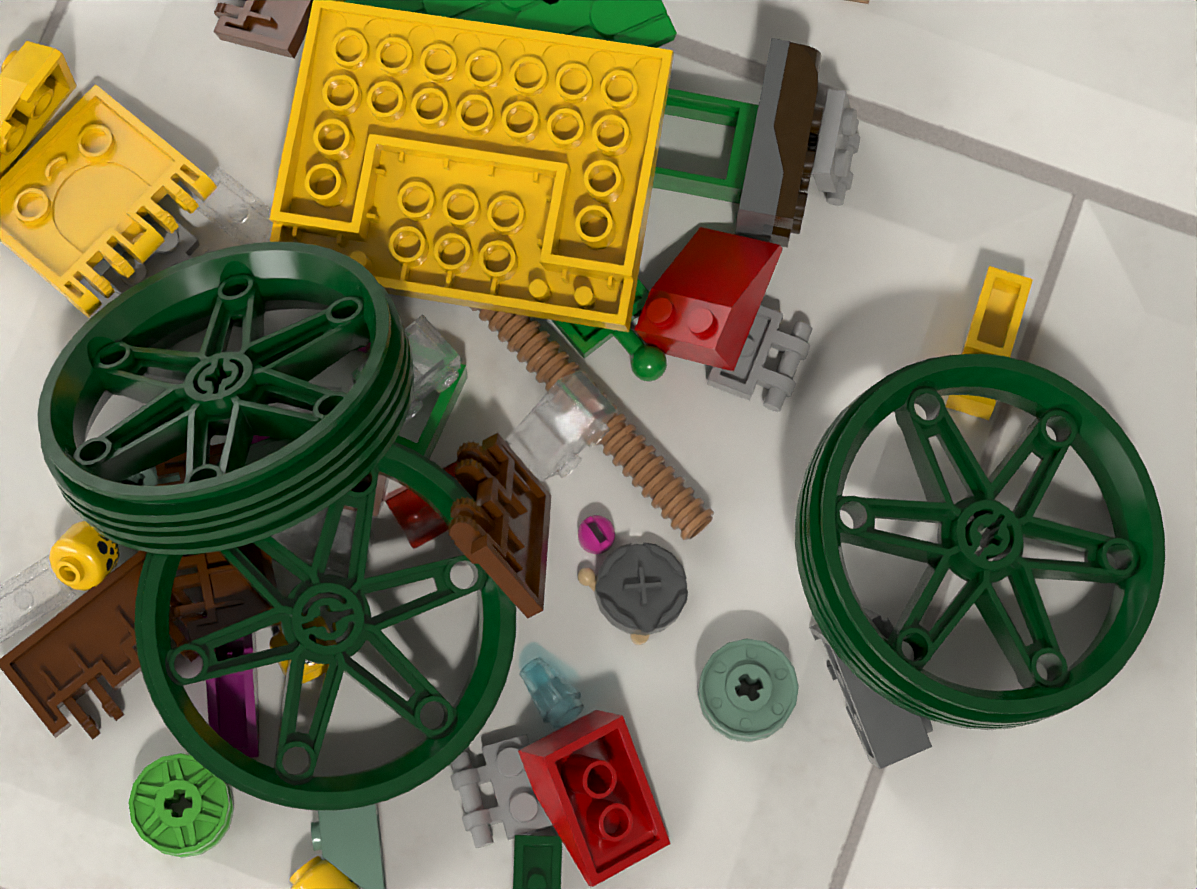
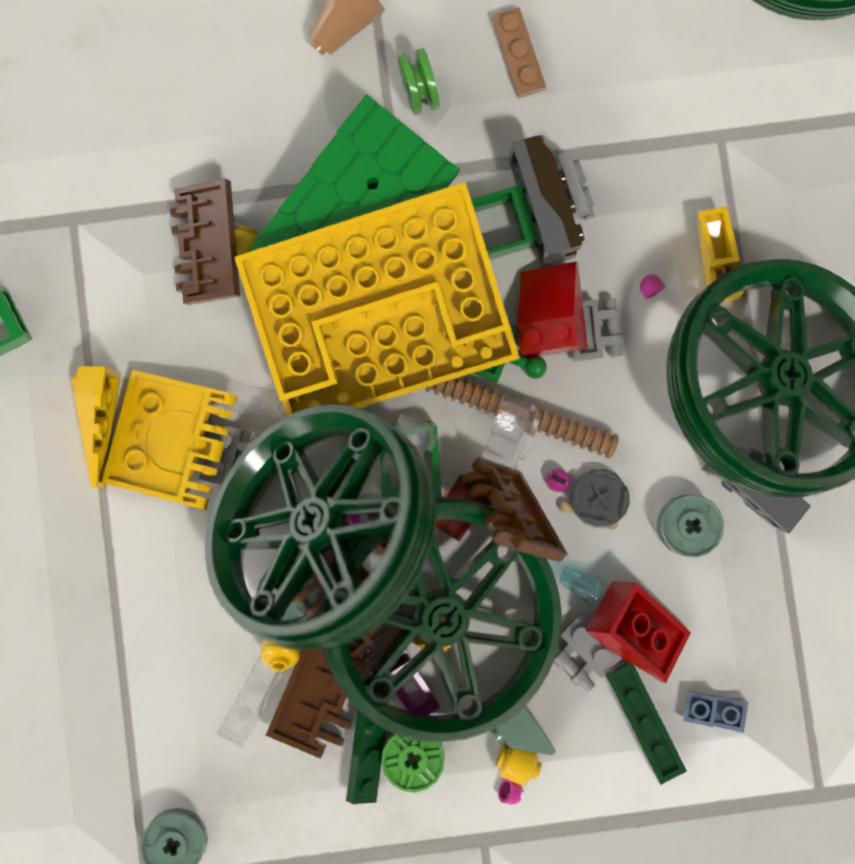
camera: 25 degrees left, 10 degrees up
none -> dark green plate [346,680,389,804]
none -> dark pink hinge [640,274,666,299]

